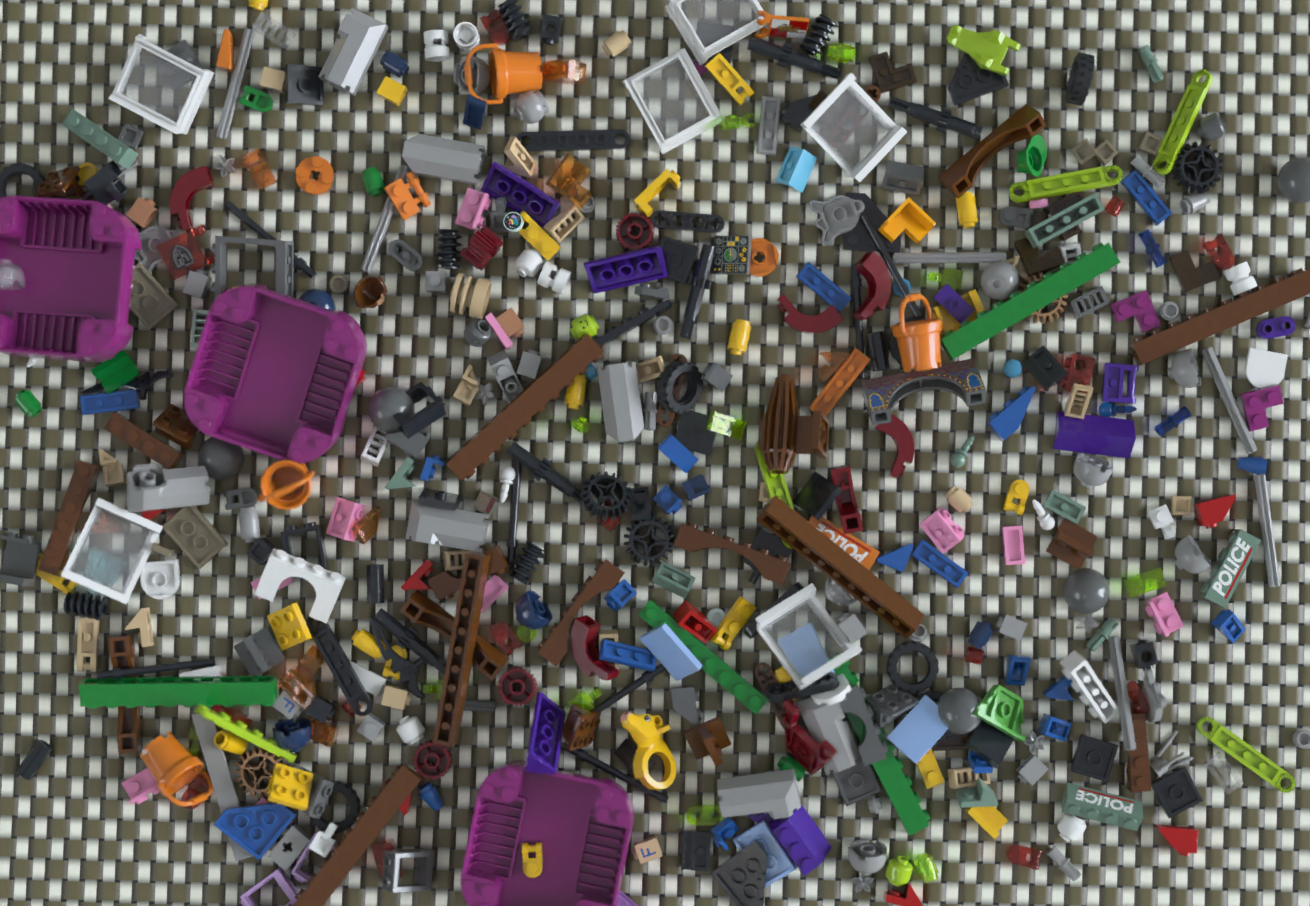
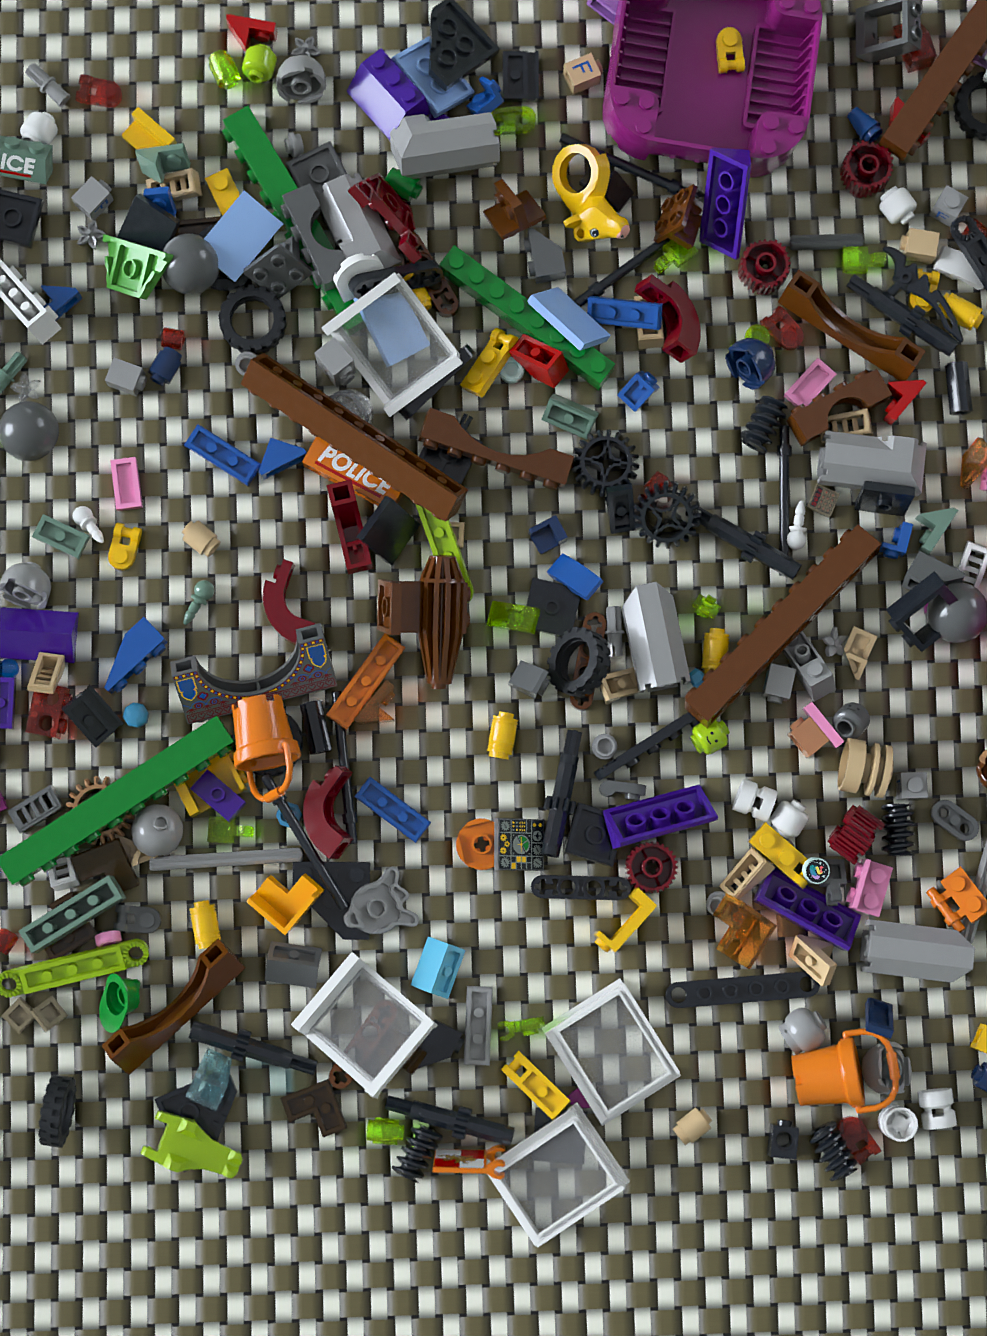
camera: 170 degrees right, 5 degrees down
reddish brown brick [433,551,491,747] -> none
reddish brown arch [538,559,625,666] -> none
clear orange slope [542,59,586,84] -> none
blue bracket [653,485,682,514] -> none
dark red arch [777,294,844,334] -> none
bright pink bracket [919,507,964,554] -> none
blue slope [1005,654,1031,686] -> none
blue slope [1037,713,1072,742] -> none
reddish brown bracket [1046,518,1097,569] -> none
none -> clear light blue slope [186,1048,232,1111]

